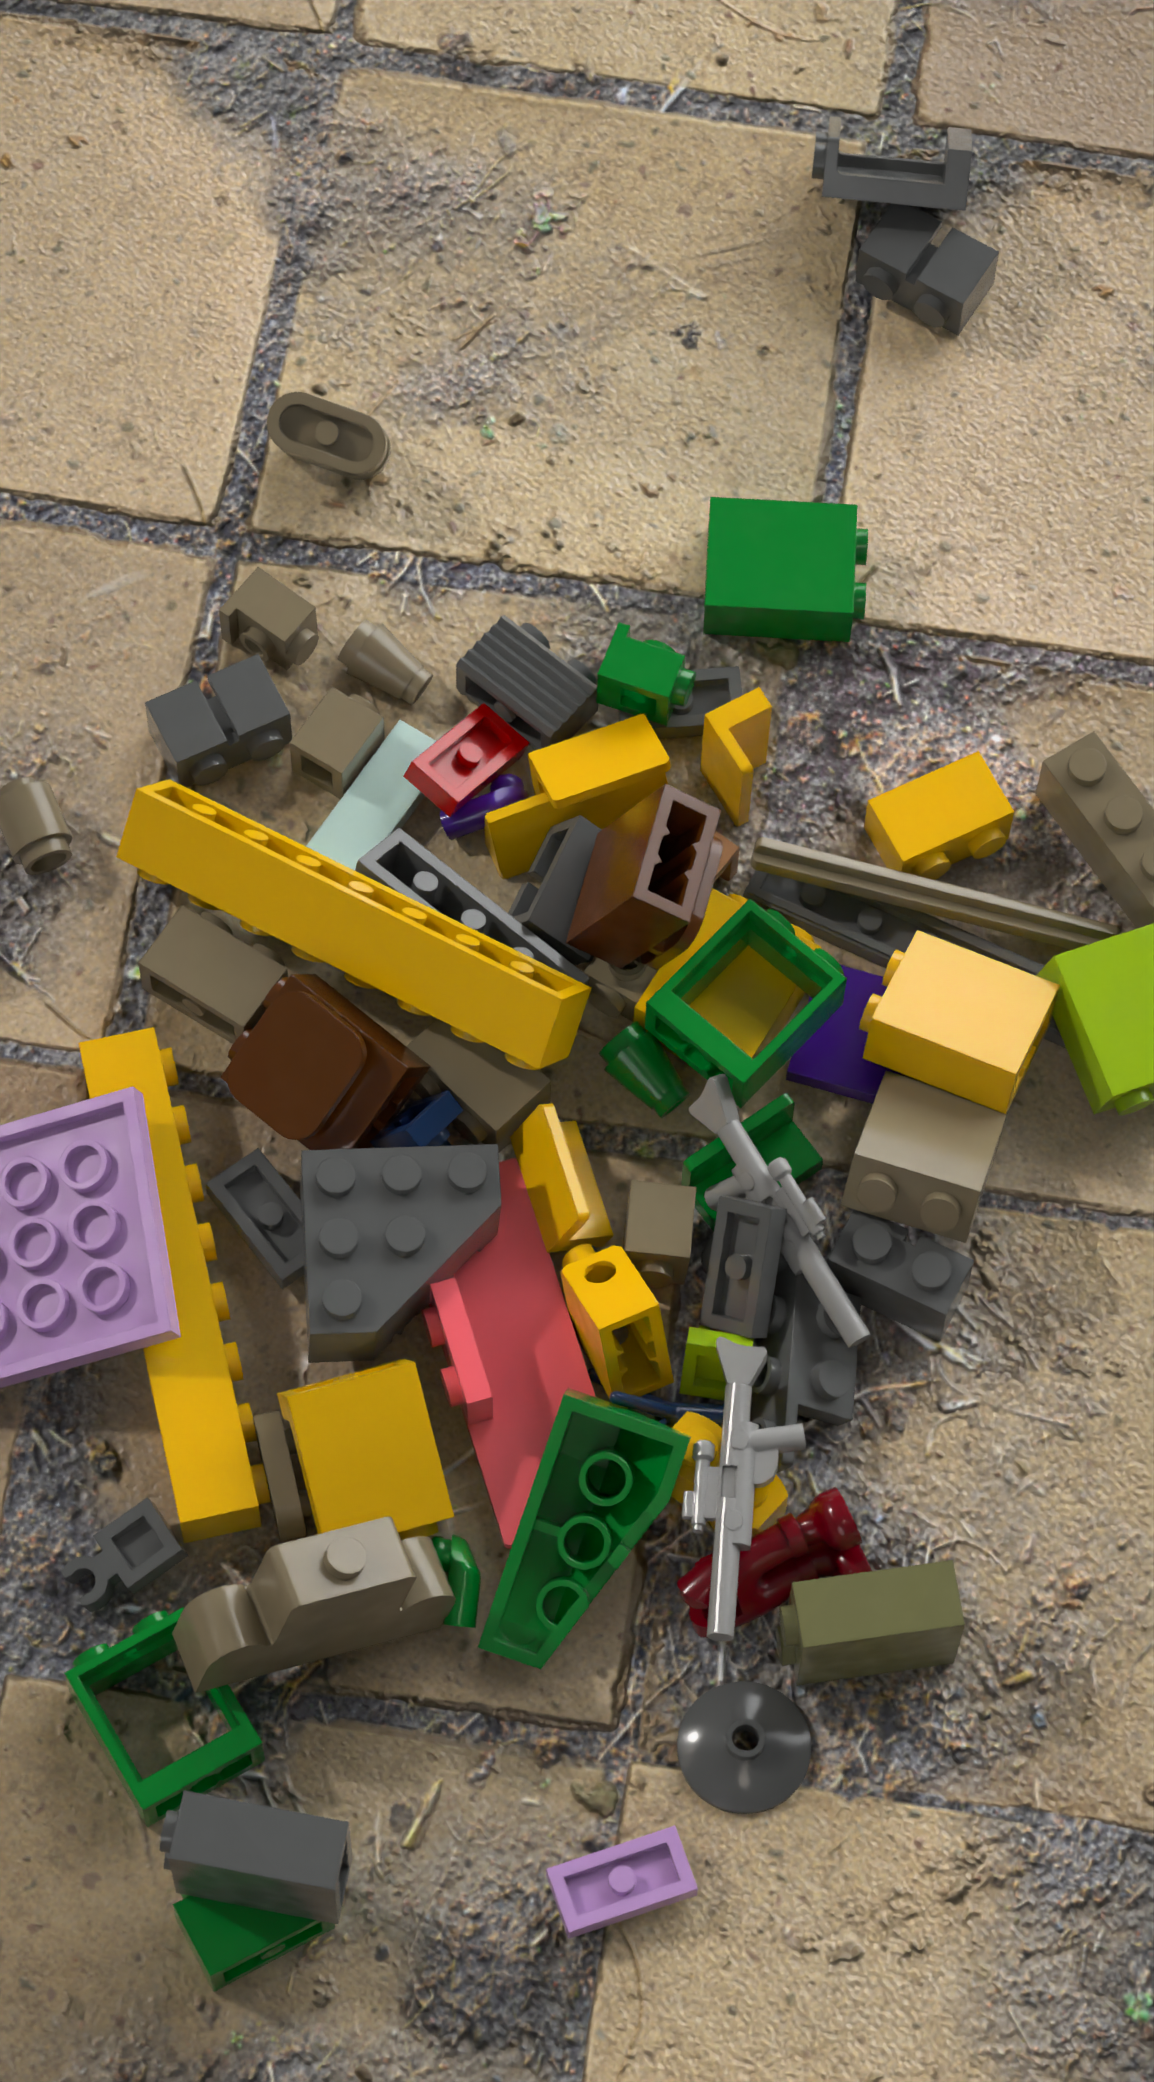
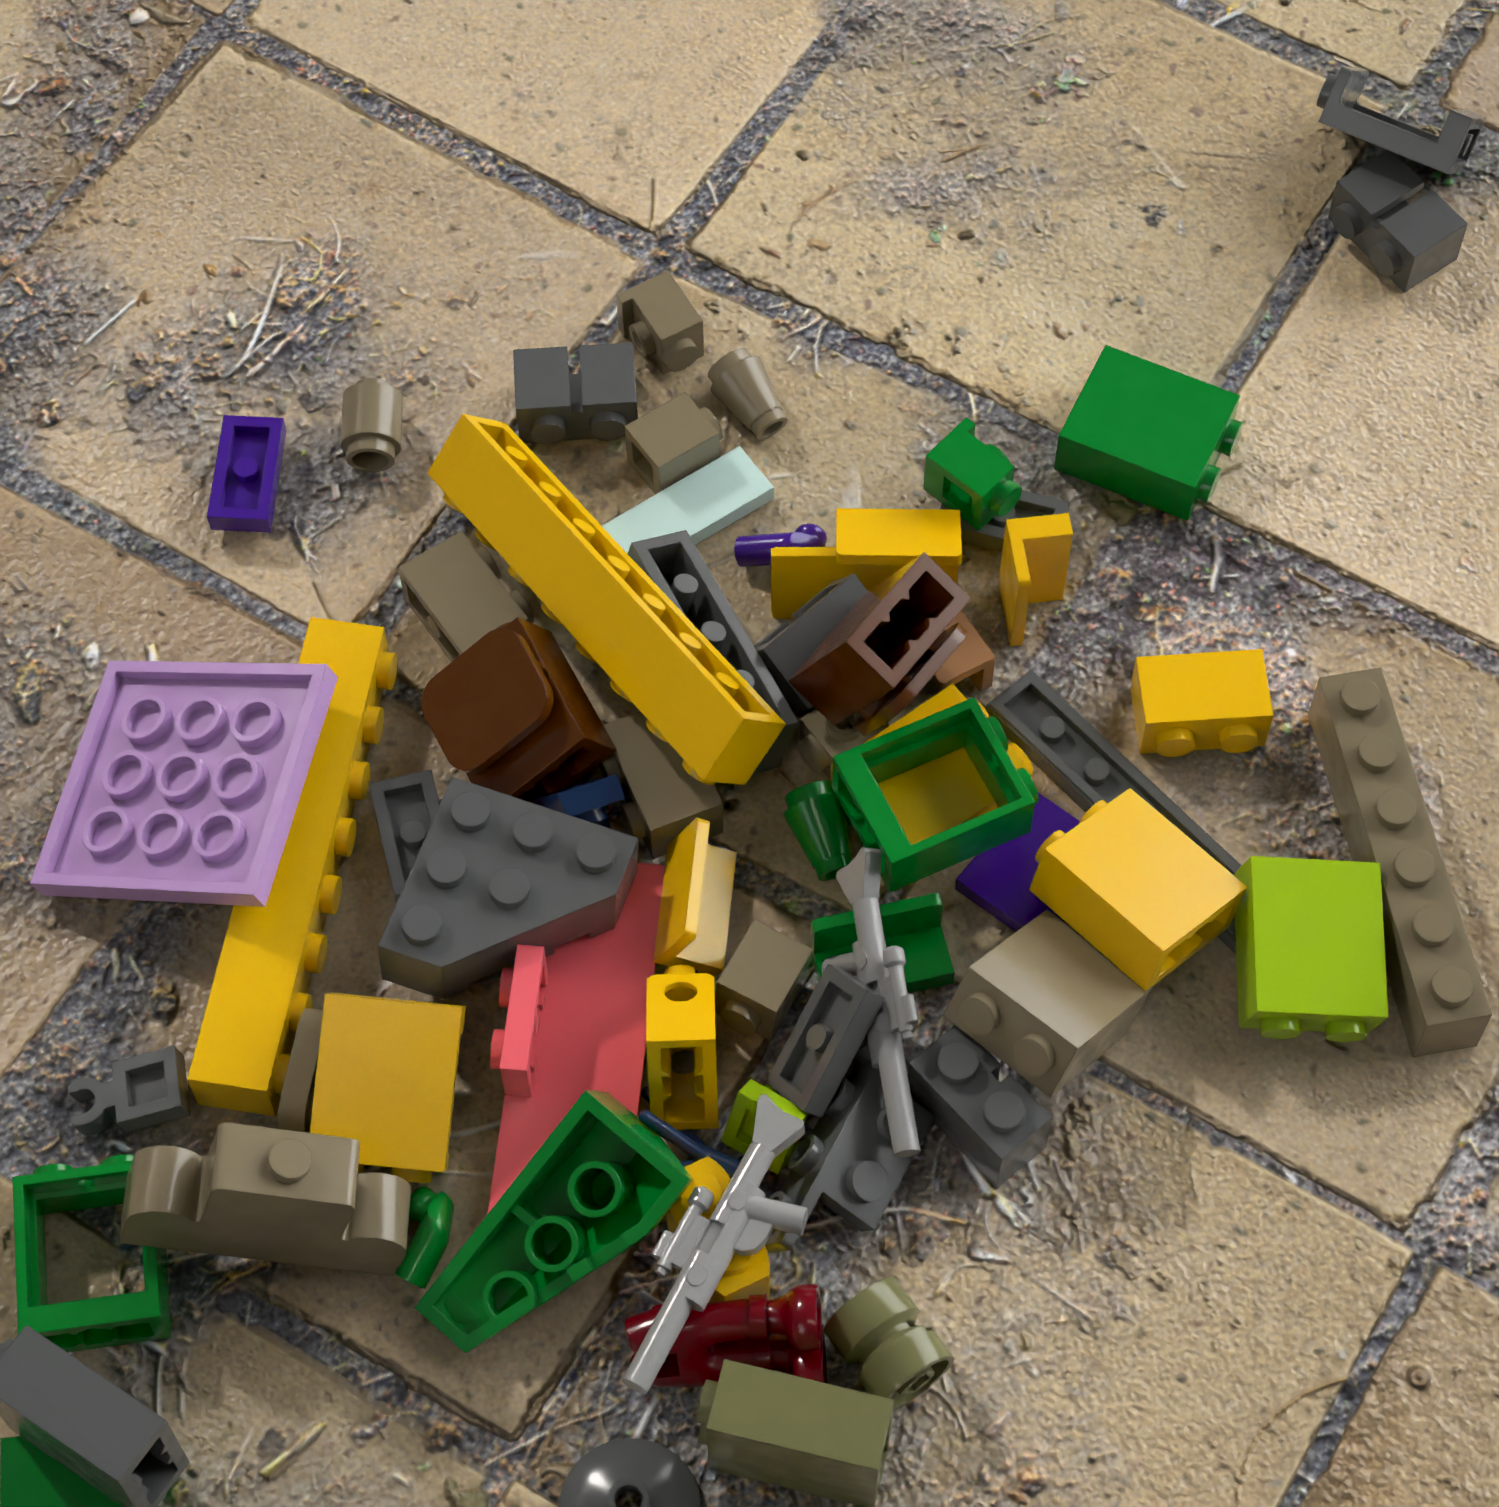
camera: 25 degrees right, 5 degrees down
dark tan brick [267,392,391,480] -> none
red plate [403,703,529,817] -> none
dark grey brick [456,615,599,750] -> none
dark tan axle [751,837,1120,950] -> none
none -> olive wheel [823,1277,955,1410]

